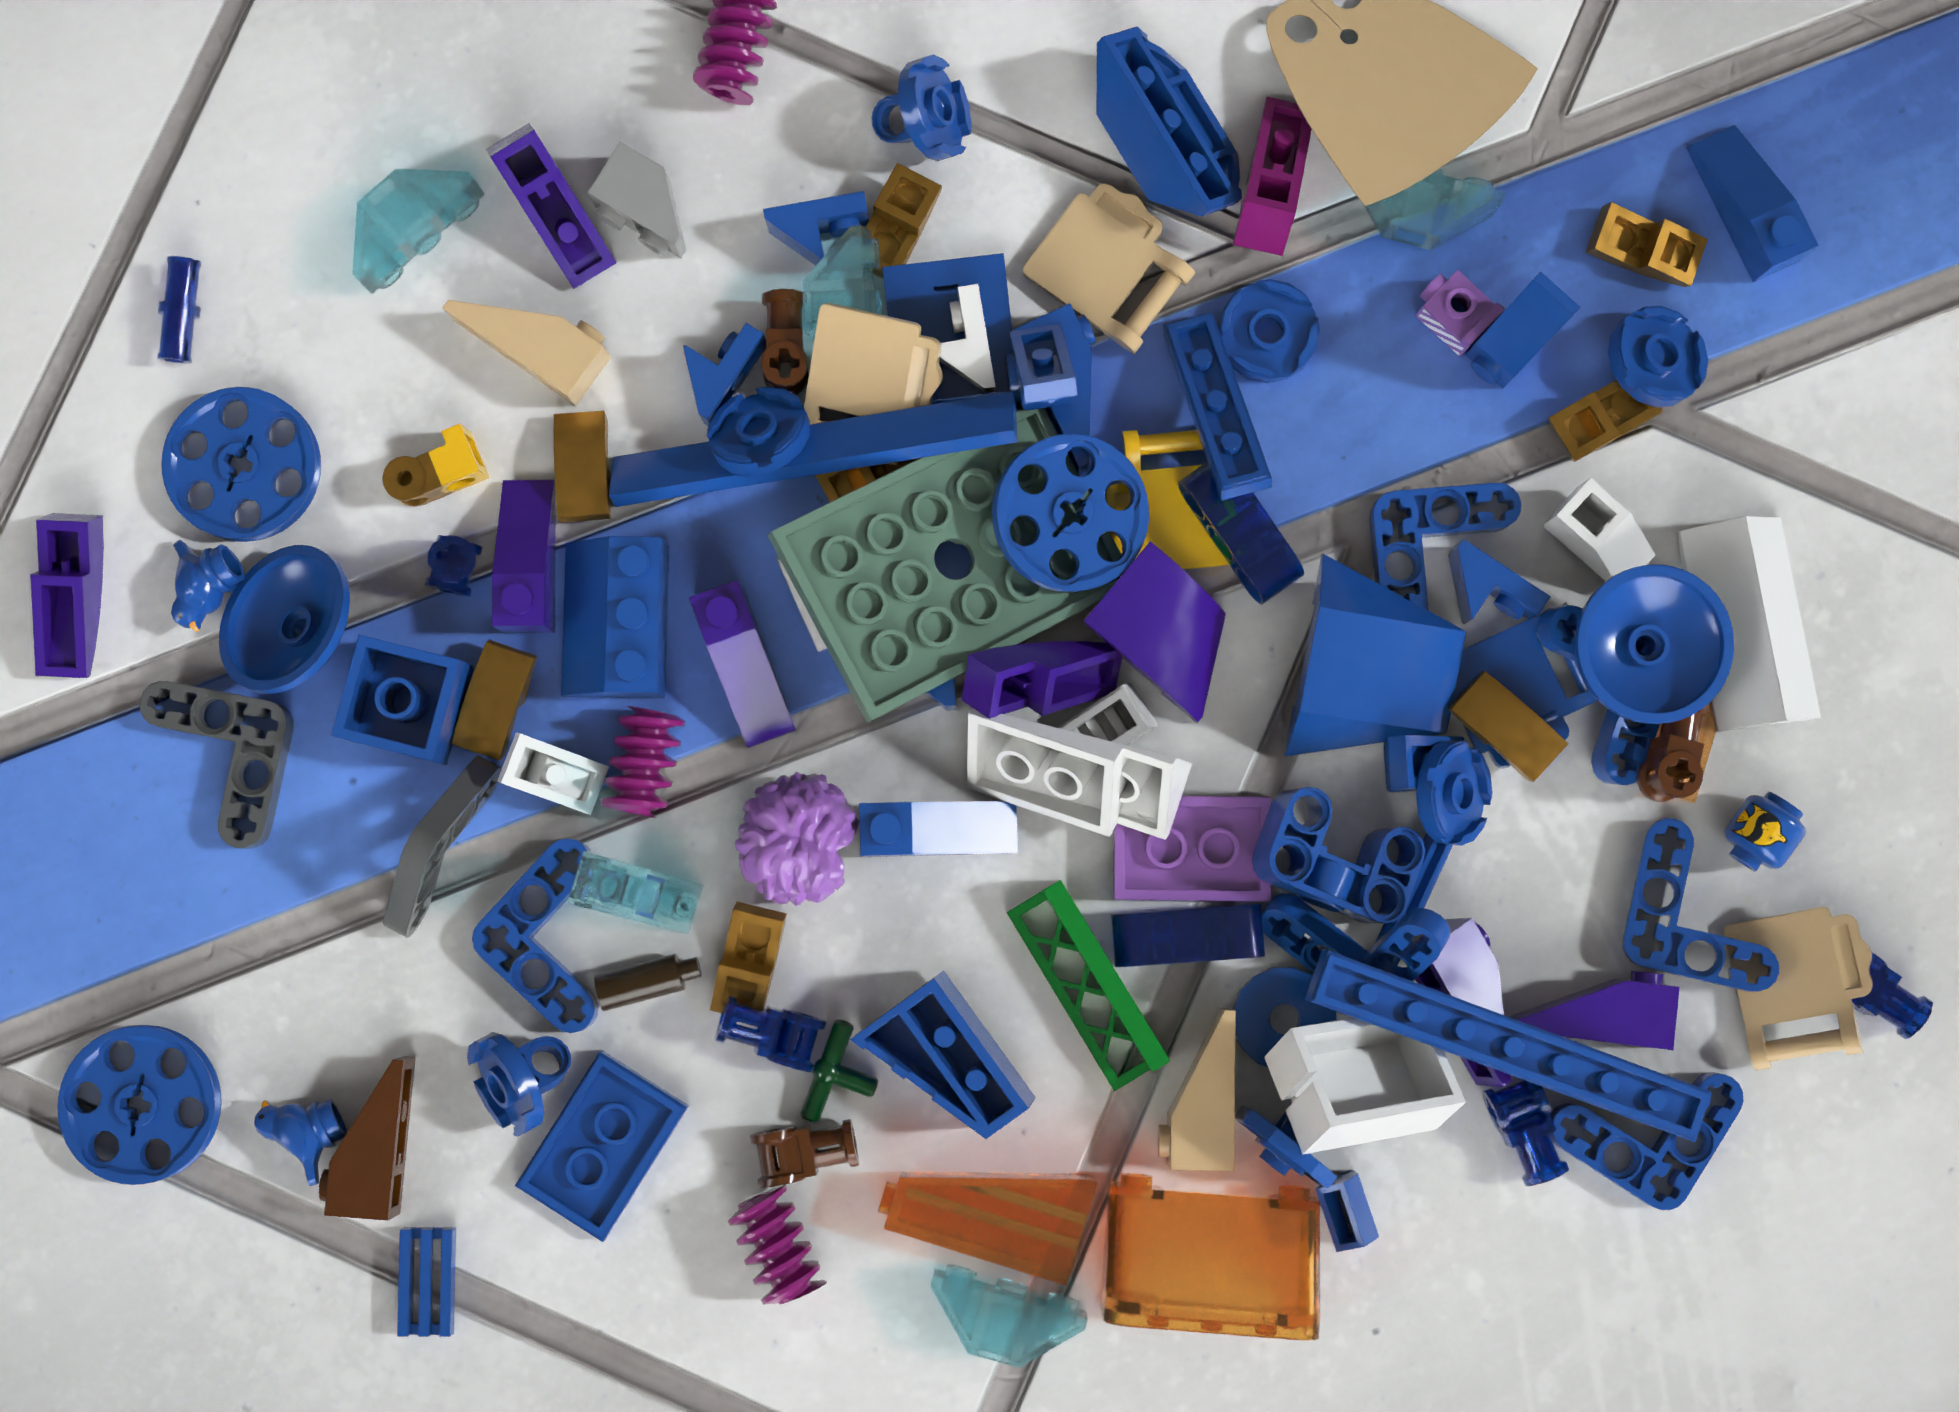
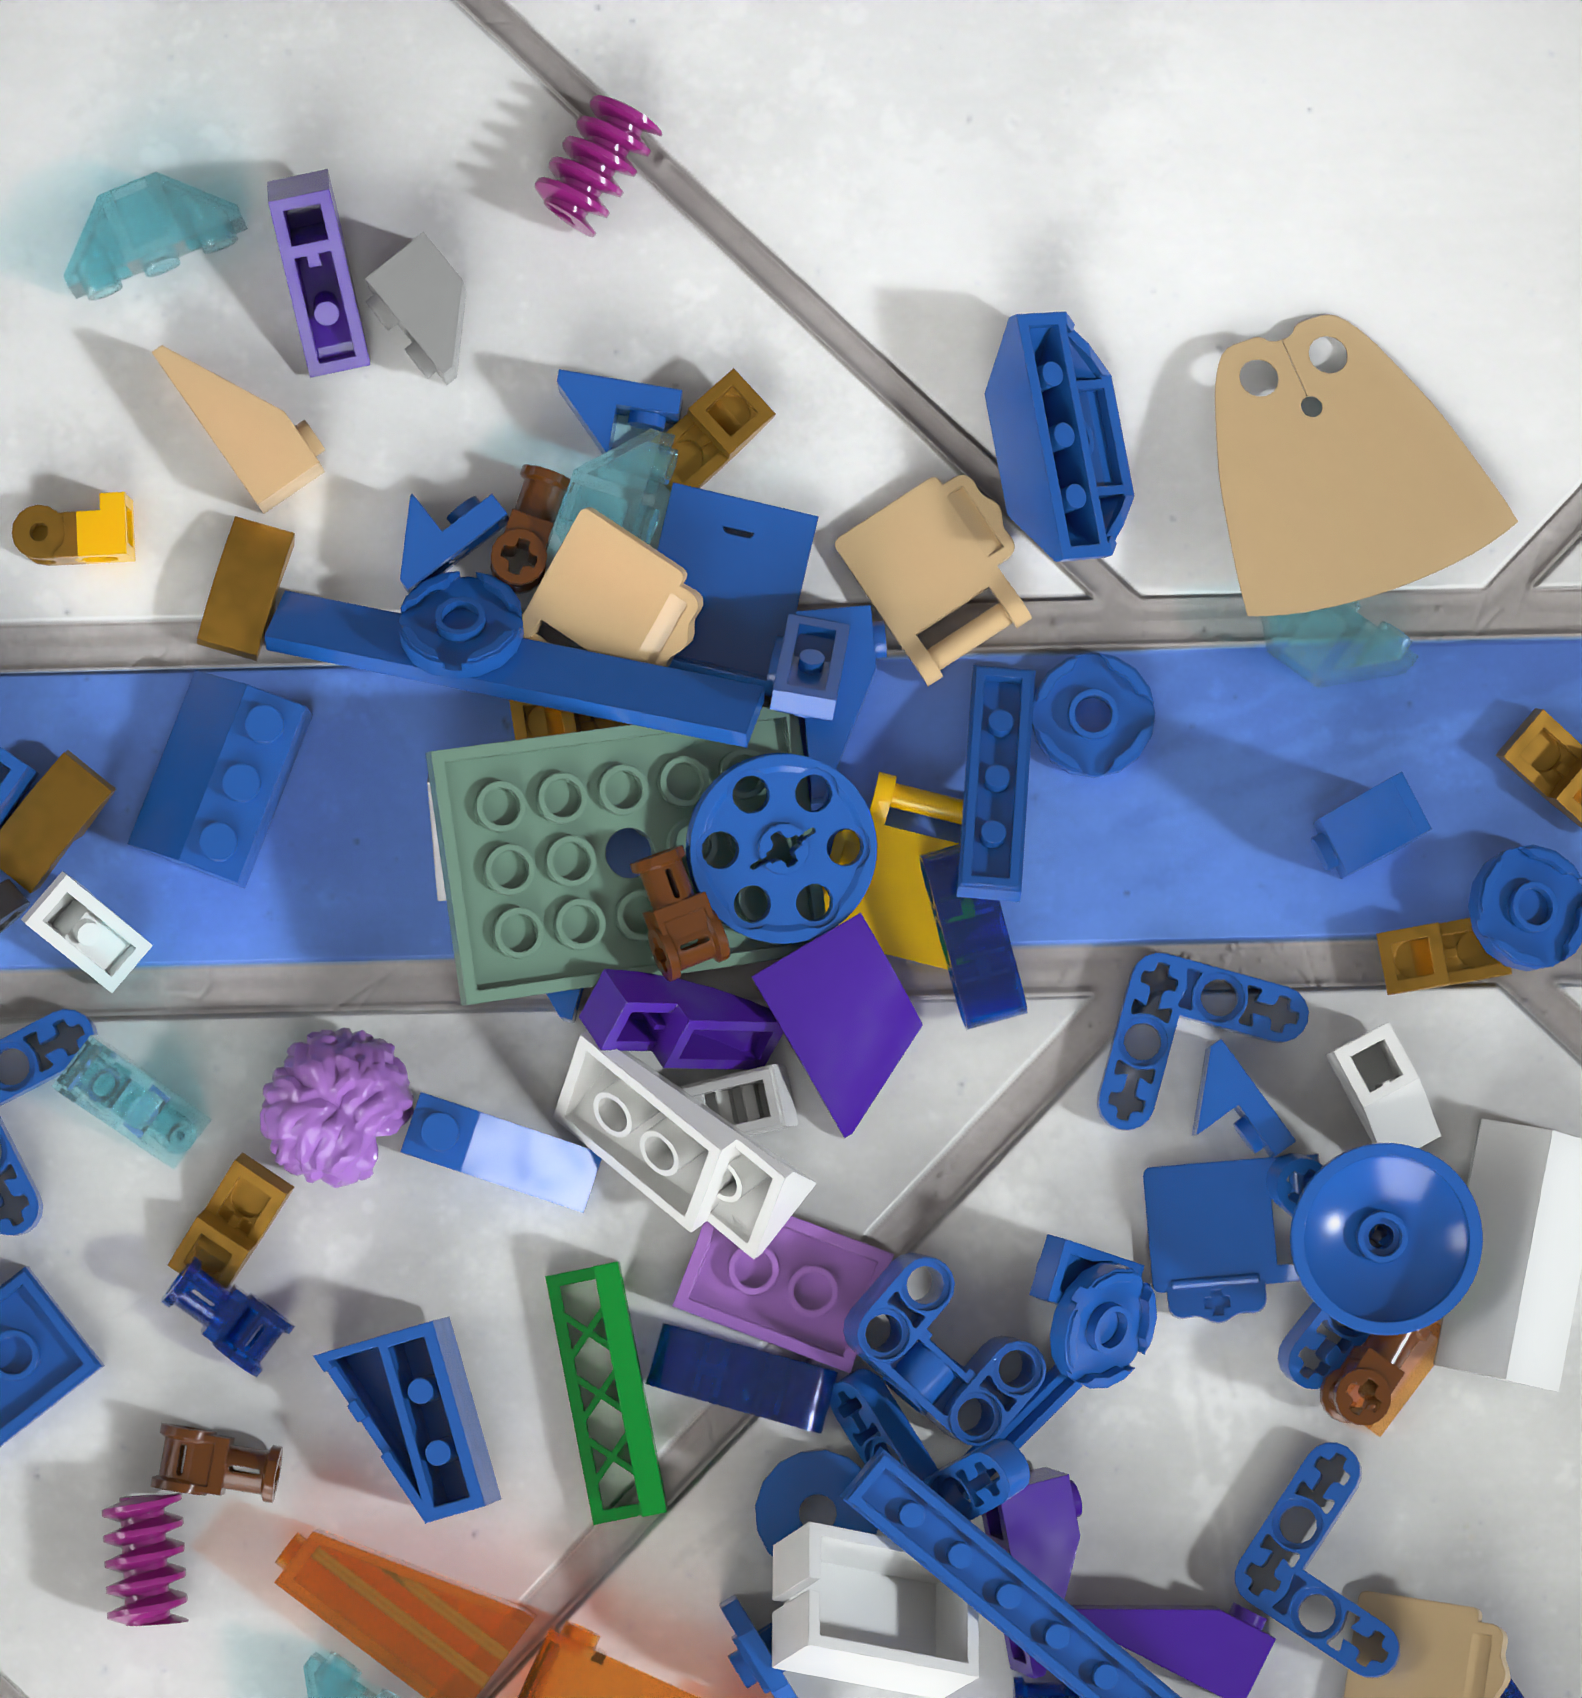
camera: 15 degrees right, 0 degrees up
clear blue connector [424,535,483,597] -> none
dark purple slope [492,480,556,633] -> none
dark brown cylinder [594,953,702,1011] -> none
magenta piece [600,706,686,818] -> none
slope [689,580,796,748] -> none
dark green piece [800,1019,879,1123] -> none
blue tile [872,54,972,161] -> none
white slope [939,284,995,393] -> none
tan slope [1157,1008,1236,1171] -> none
magenta slope [1233,96,1312,256] -> none
blue wedge [1284,553,1466,756] -> none
medium lavender brick [1416,270,1505,357] -> none
pearl gold slope [1448,671,1568,782] -> none
blue head [1724,791,1806,872] -> none
none -> reddish brown connector [630,845,730,982]

